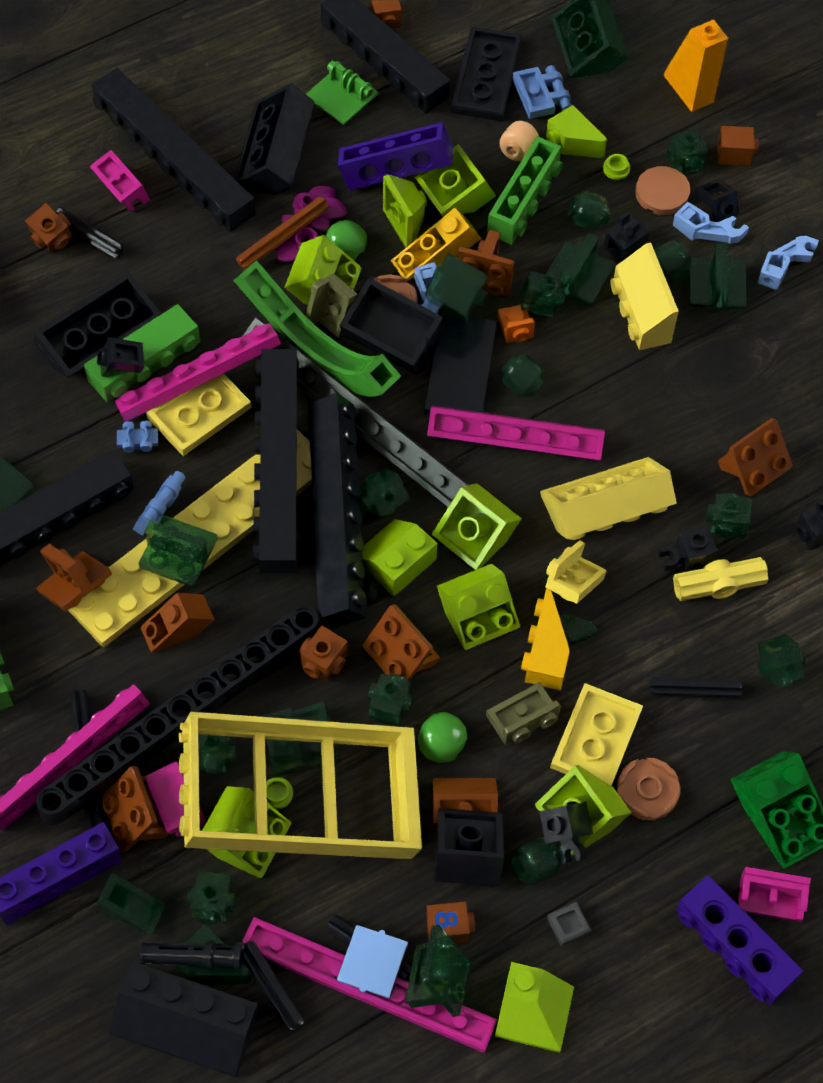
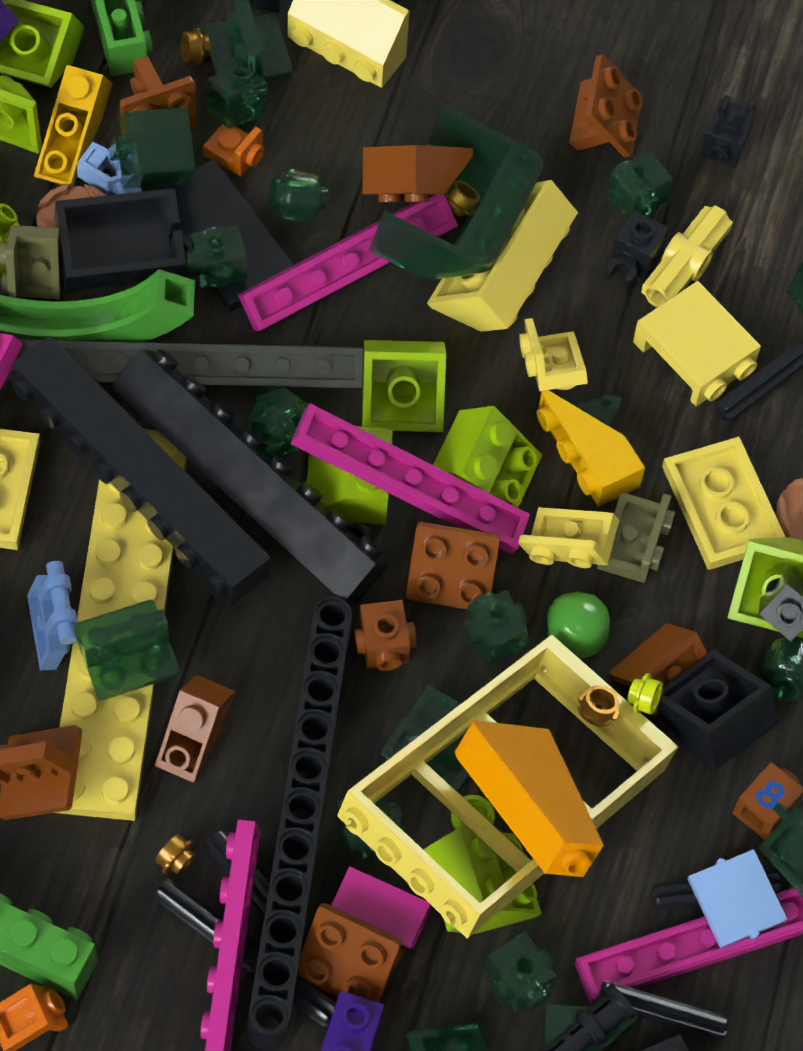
camera: 45 degrees left, 0 degrees up
none -> pearl gold plate [155,834,196,875]
none -> pearl gold plate [181,28,210,65]
none -> clear green brick [185,225,247,288]
none -> dark pink plate [291,403,530,554]
none -> dark orange slope [362,145,473,203]
none -> clear green windscreen [368,105,543,280]
none -> pearl gold plate [445,180,480,216]
none -> light orange slope [455,720,604,877]
none -> light yellow bracket [518,507,619,568]
none -> pearl gold plate [578,685,619,727]
none -> neon yellow plate [627,673,663,715]
none -> light yellow panel [633,281,761,406]

